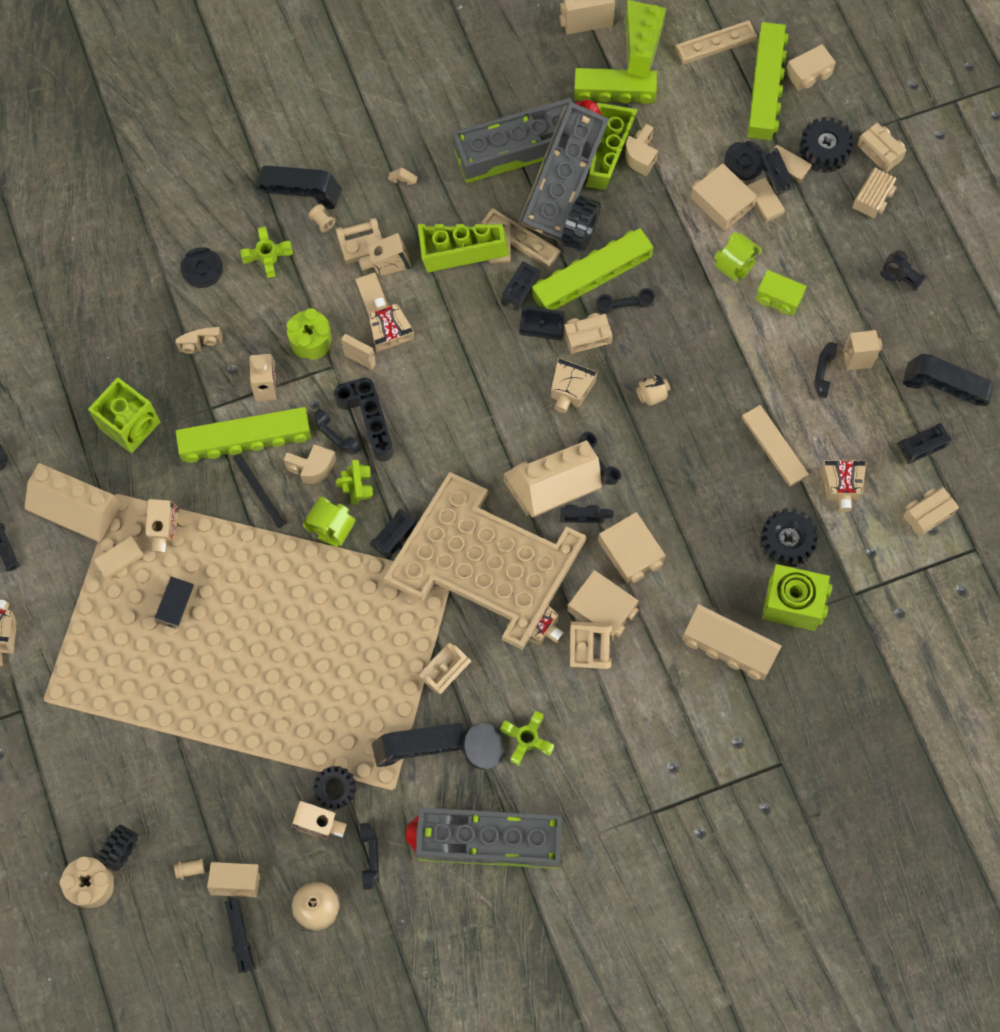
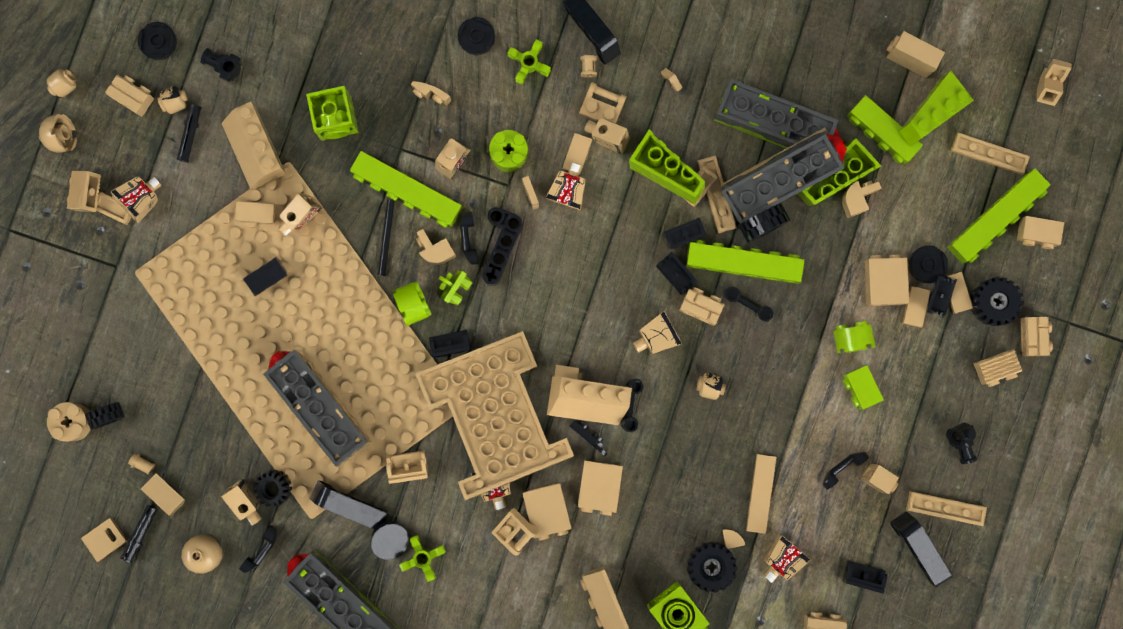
camera: 35 degrees right, 15 degrees up
none -> tan piece [81,517,127,562]
none -> dark grey piece [263,350,371,467]
none -> tan tile [722,529,745,549]
none -> tan tile [906,491,987,526]

